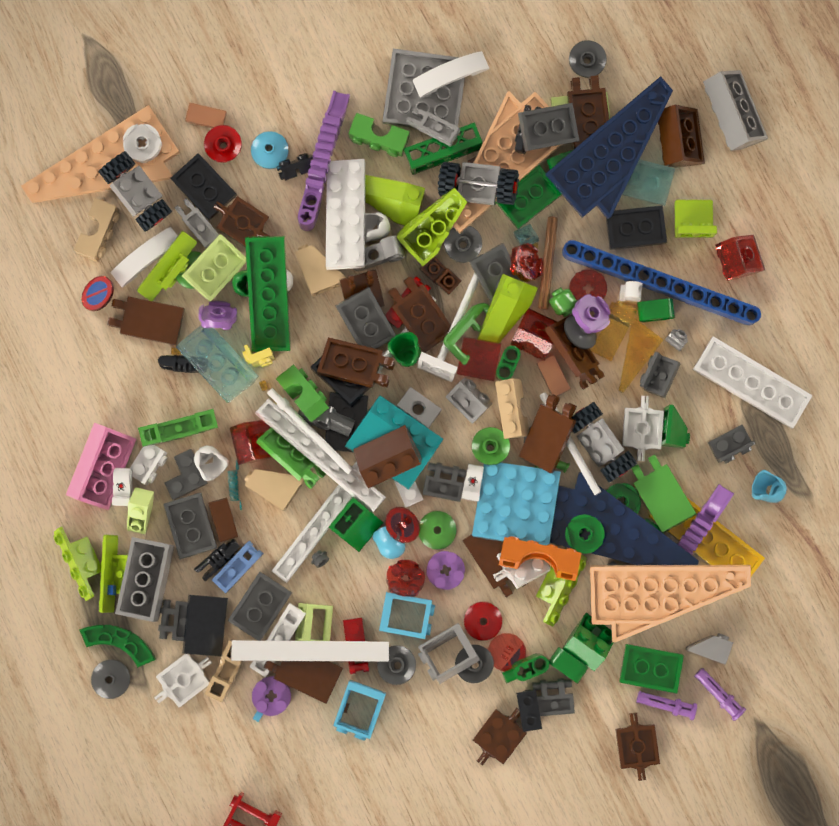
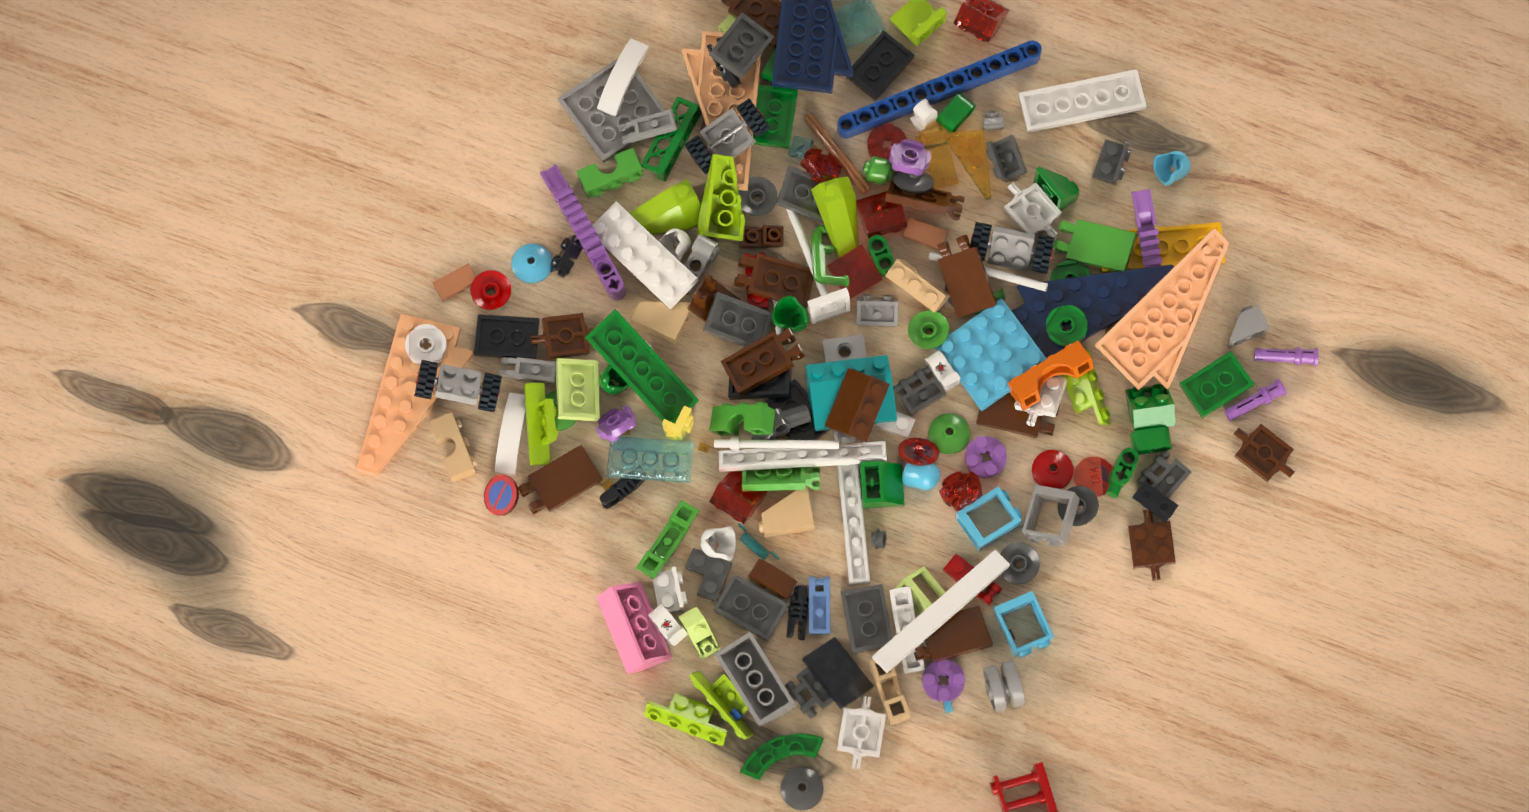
camera: 40 degrees left, 10 degrees down
none -> light grey wheel [983,660,1025,713]

